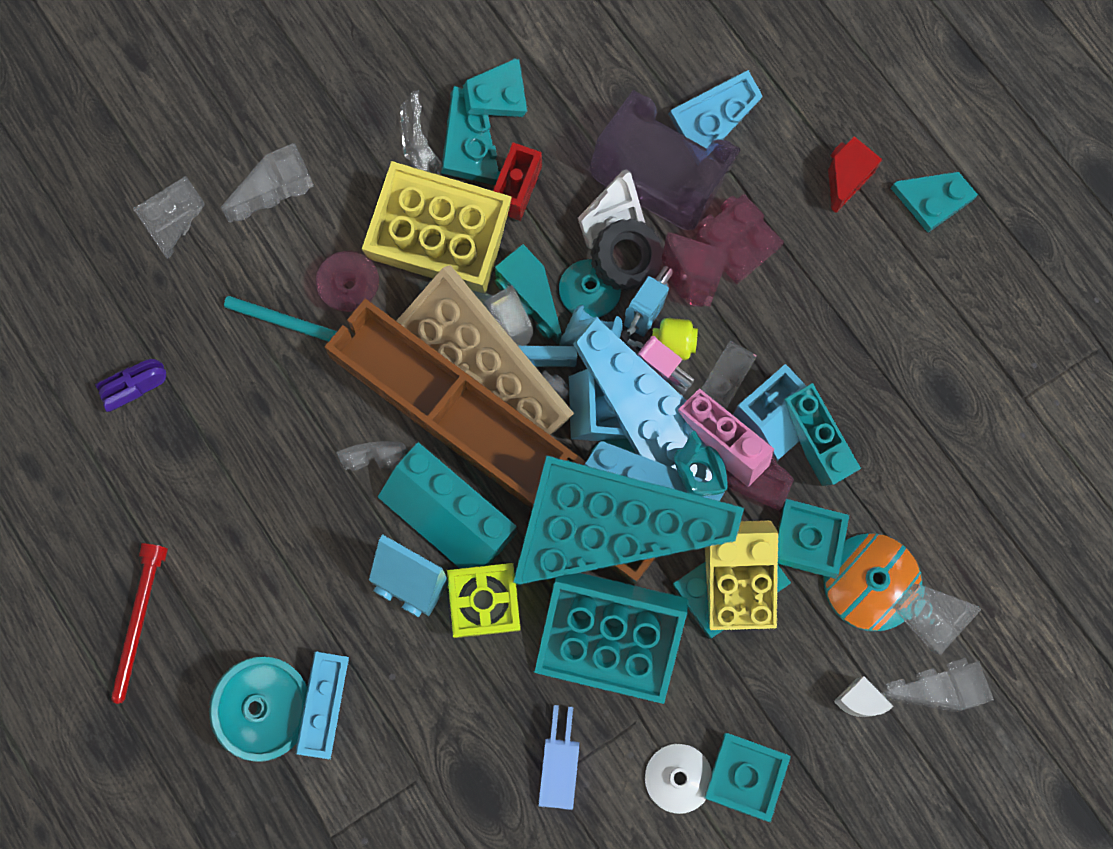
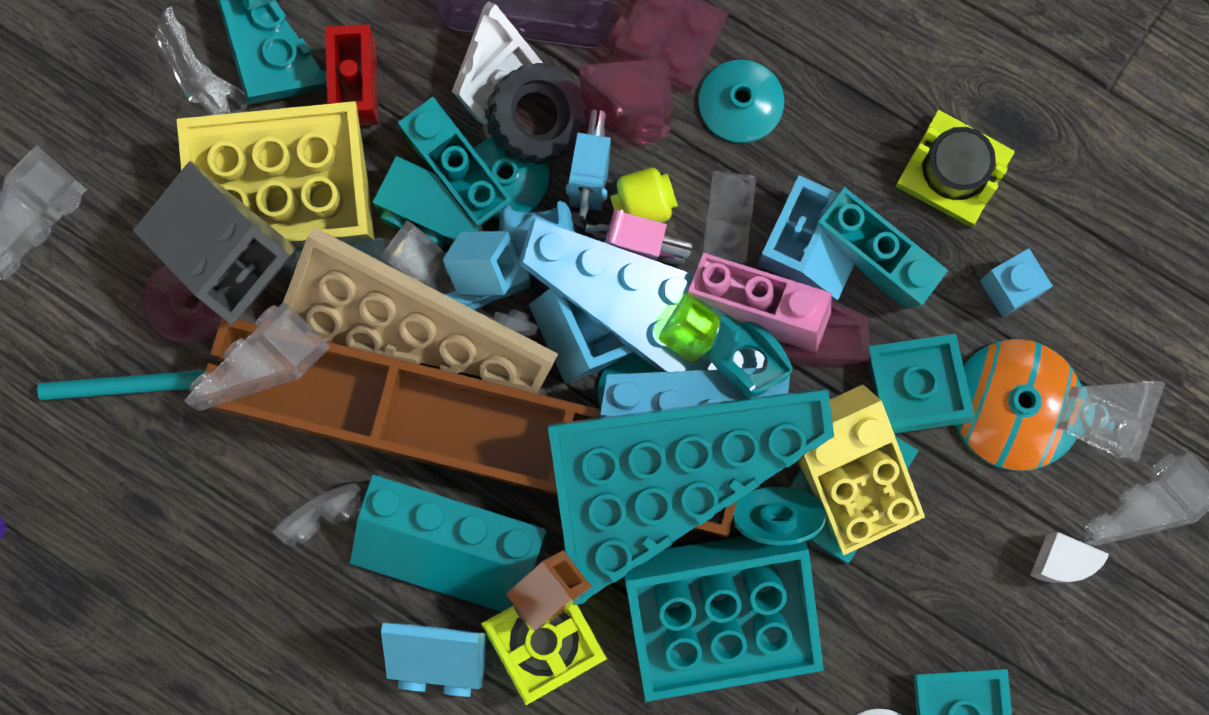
camera: 20 degrees left, 5 degrees up
none -> dark grey slope [133,161,298,325]
none -> clear slope [184,301,330,411]
none -> teal slope [398,97,513,227]
none -> medium azure brick [443,231,521,295]
none -> dark orange brick [506,550,592,631]
none -> clear neon green slope [658,293,721,363]
none -> teal dish [698,60,784,144]
none -> teal dish [733,487,825,545]
none -> piece [895,110,1015,228]
none -> medium azure brick [980,249,1053,318]

